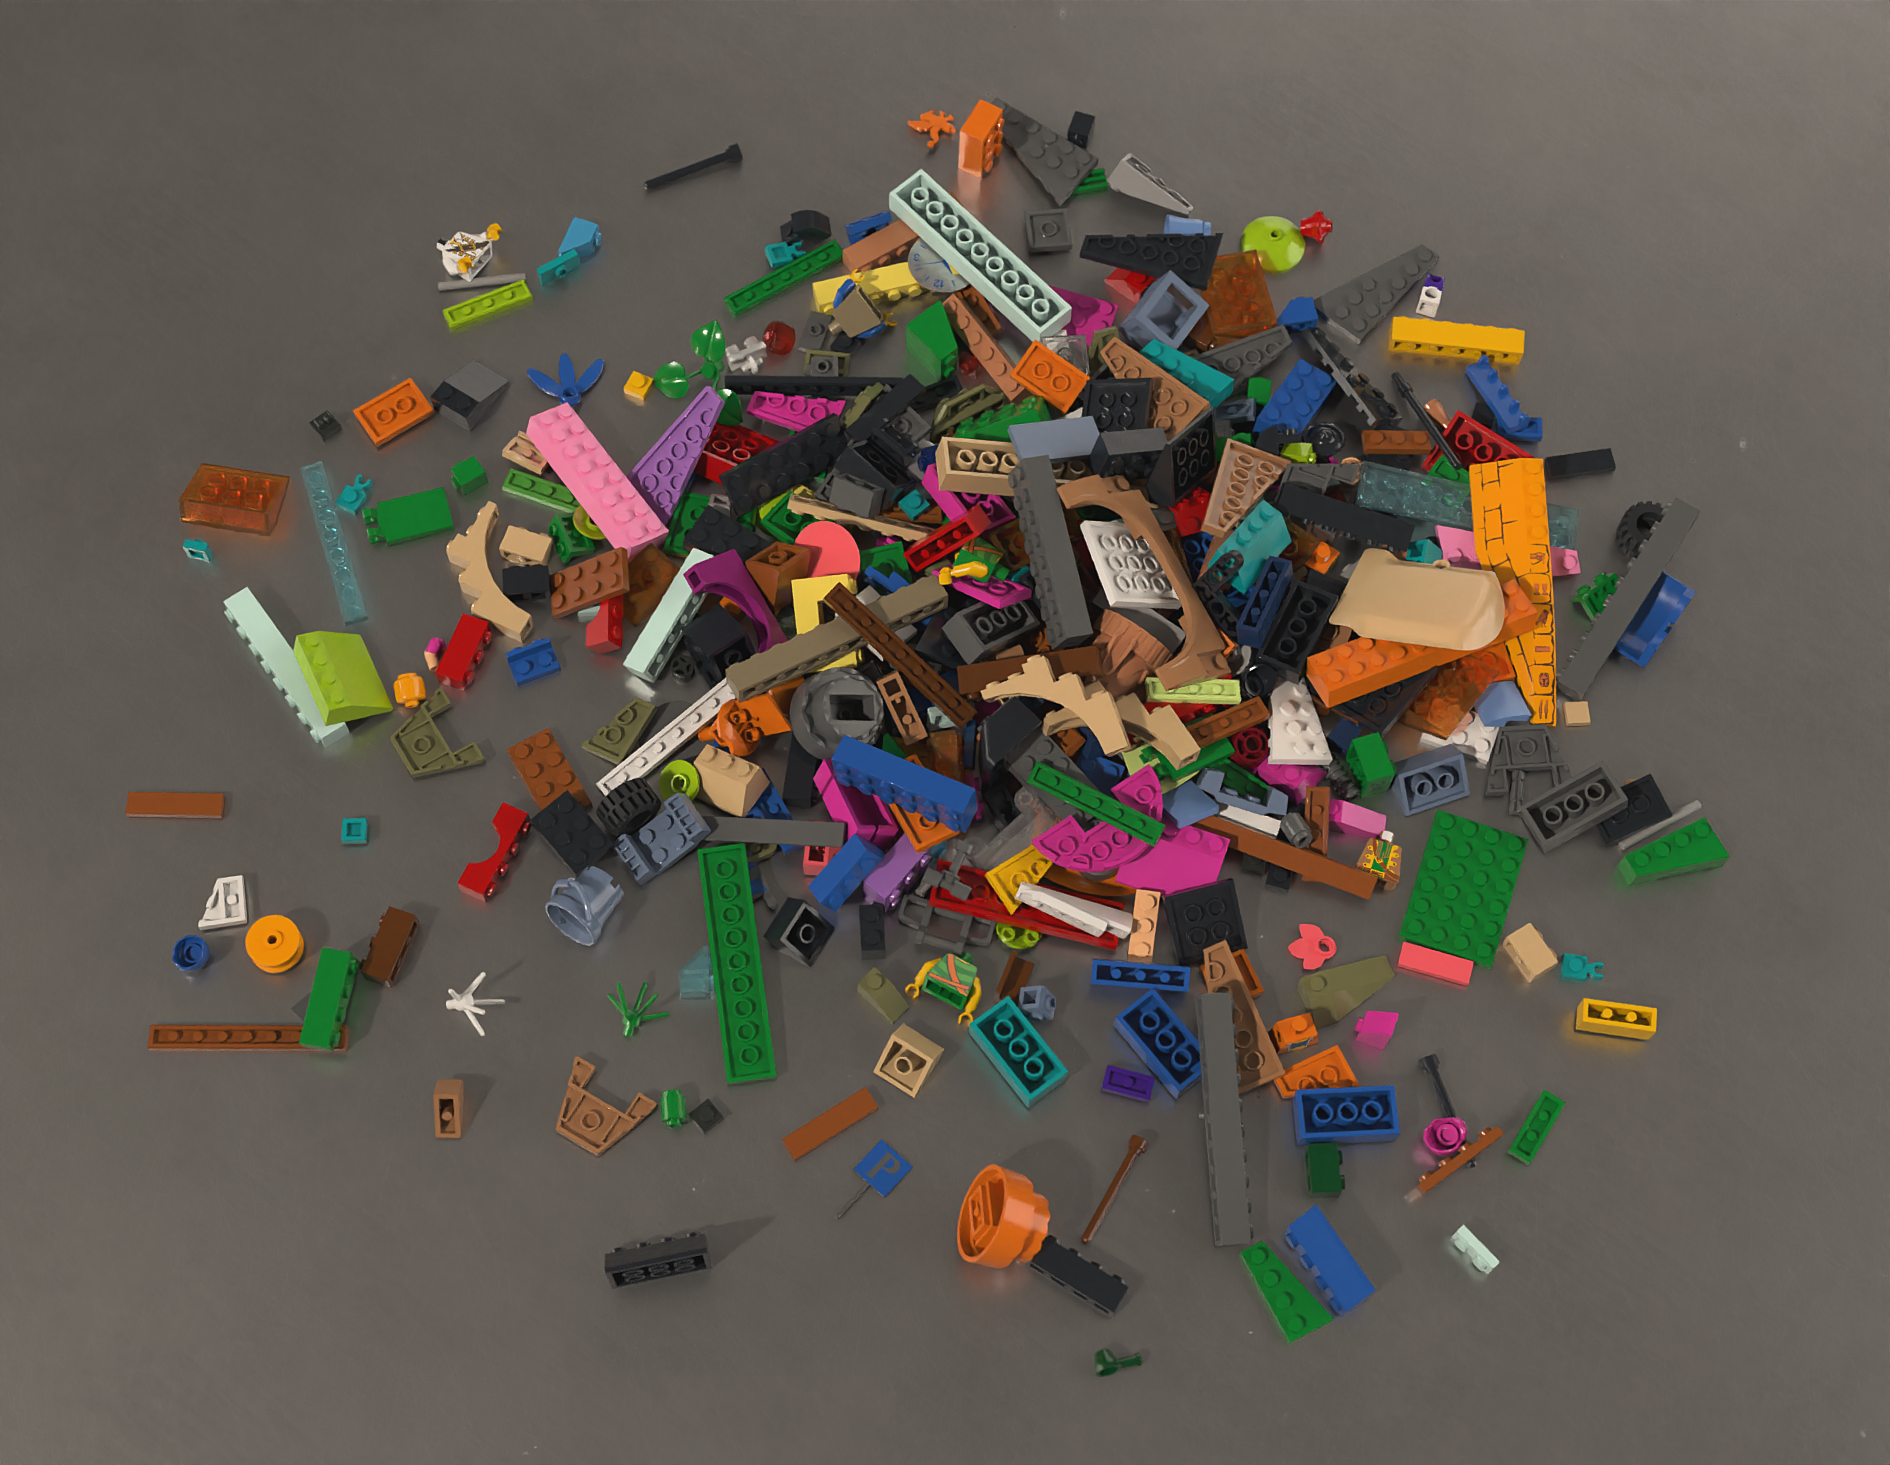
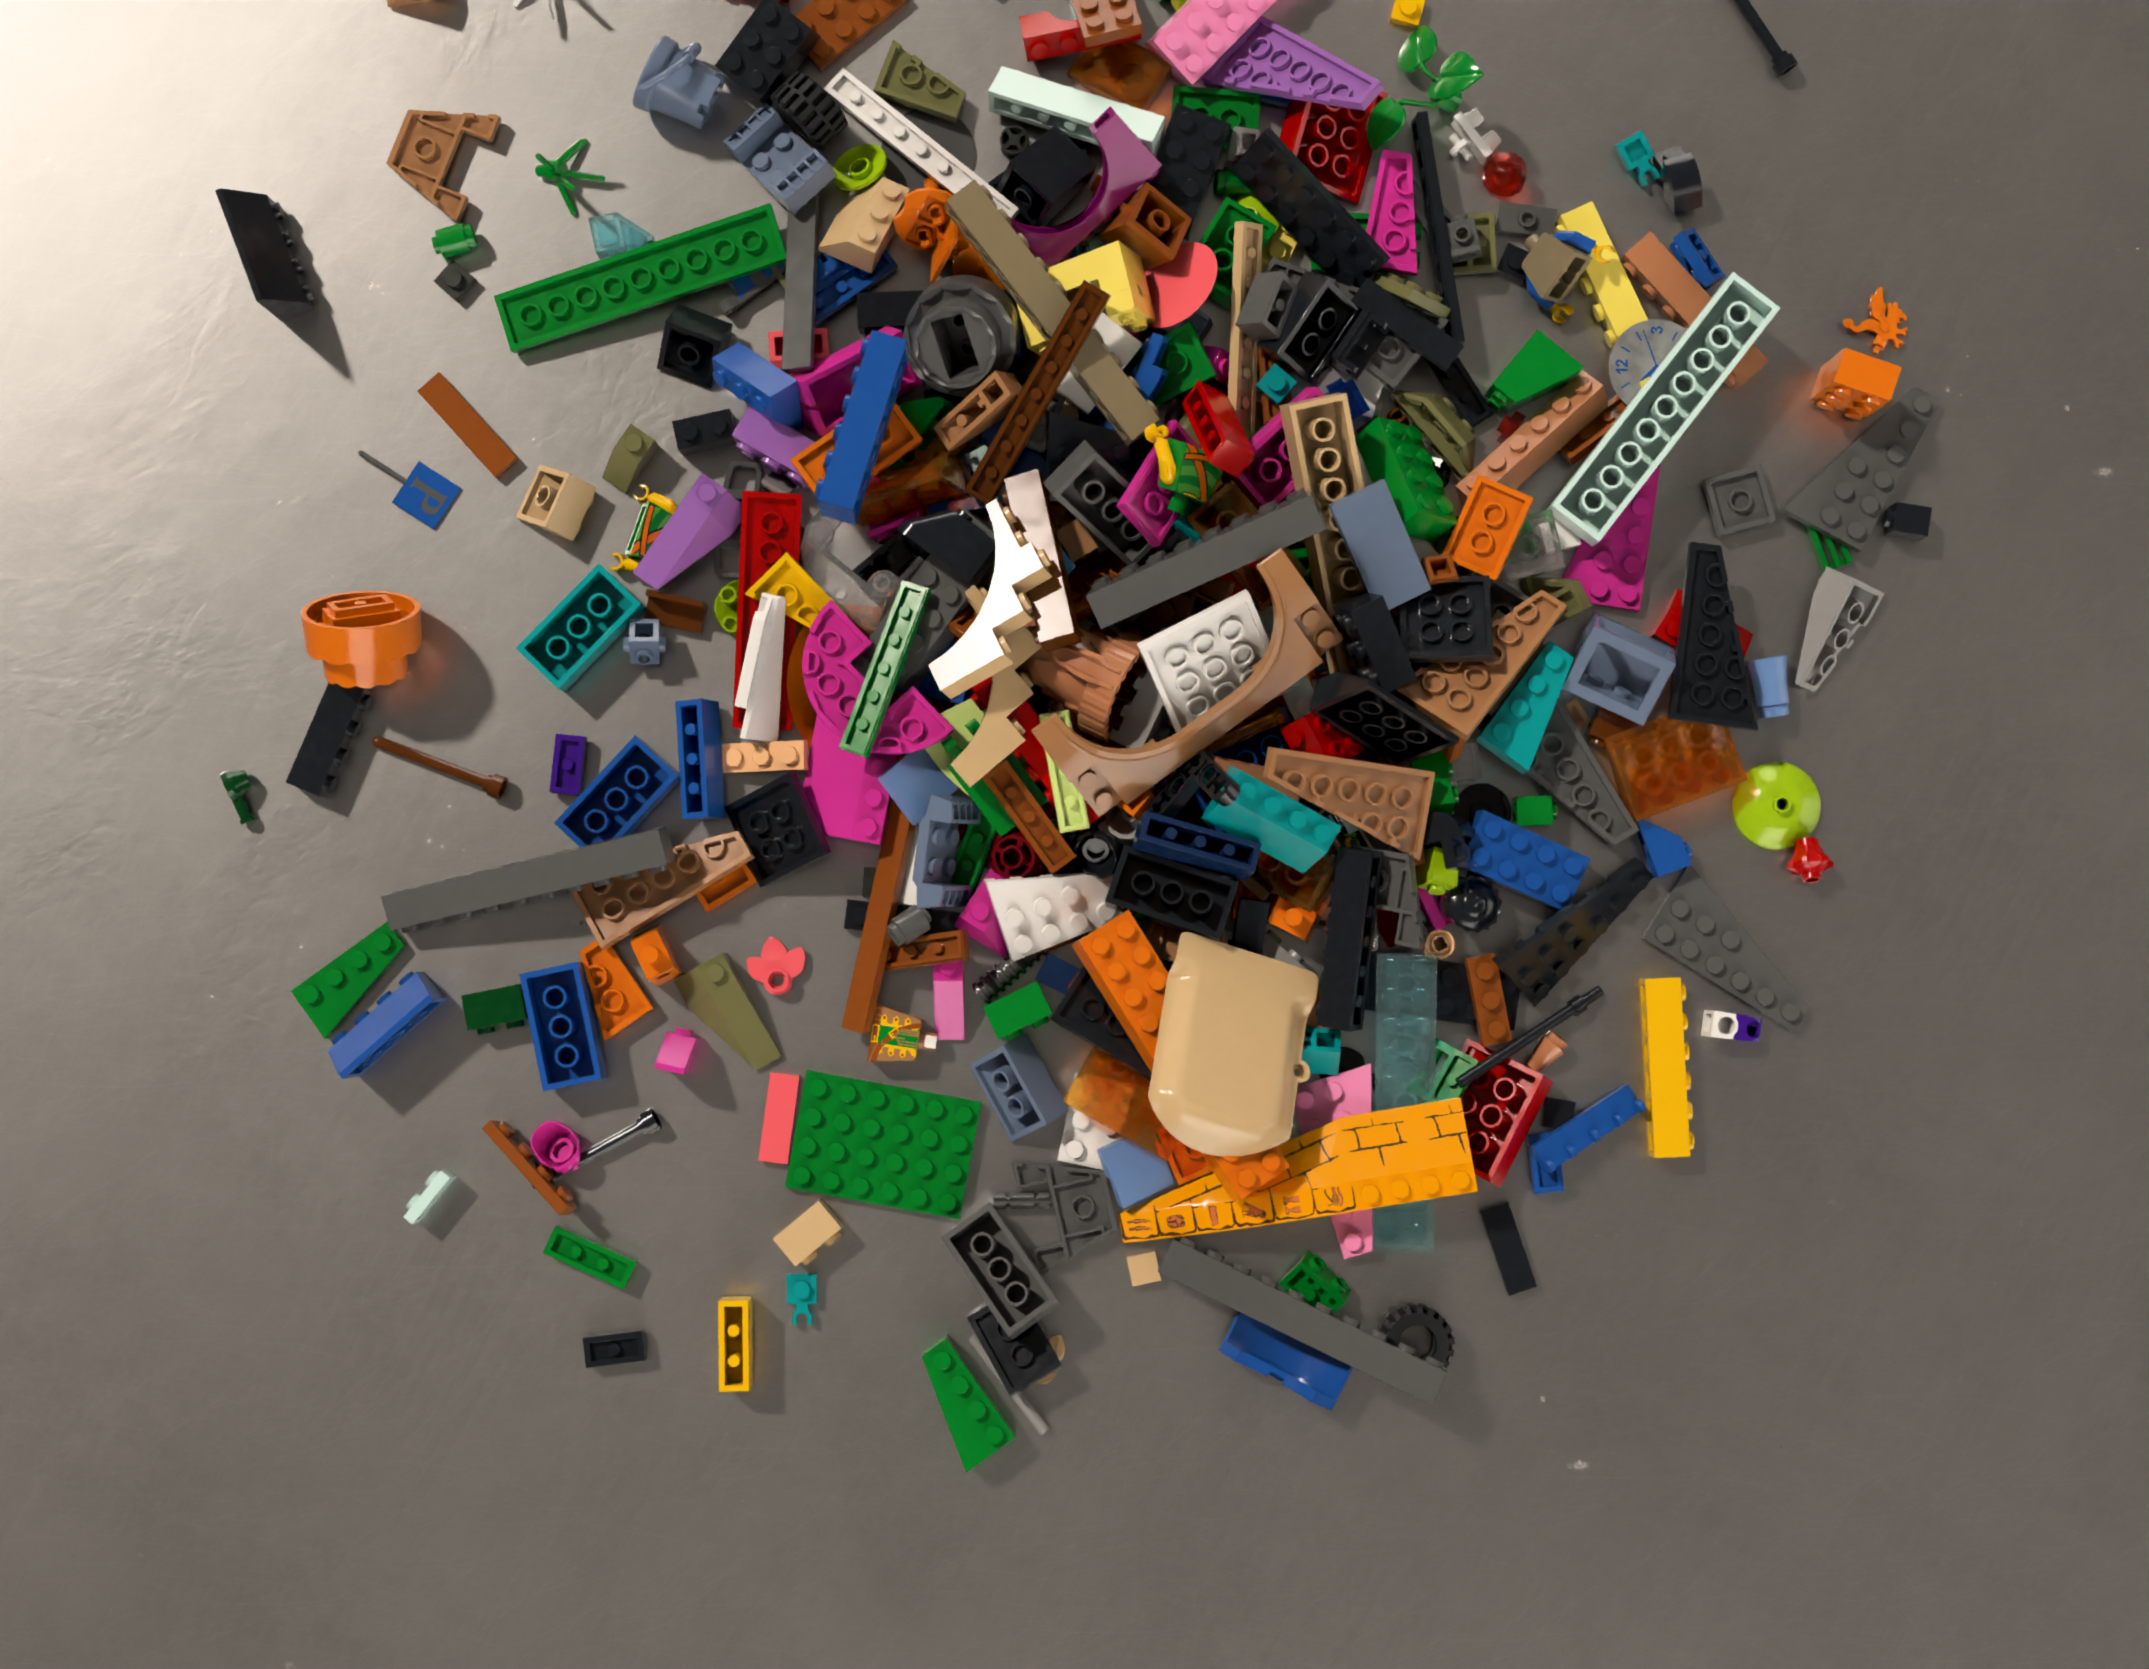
camera: 85 degrees right, 20 degrees up
green tile [724,239,843,318] -> none
dark grey bar [922,839,975,902] -> none
sand blue plate [1214,398,1256,427] -> none
none -> black plate [583,1329,647,1368]
none -> medium lavender wedge [632,472,742,590]
none -> dark orange slope [1420,553,1459,585]

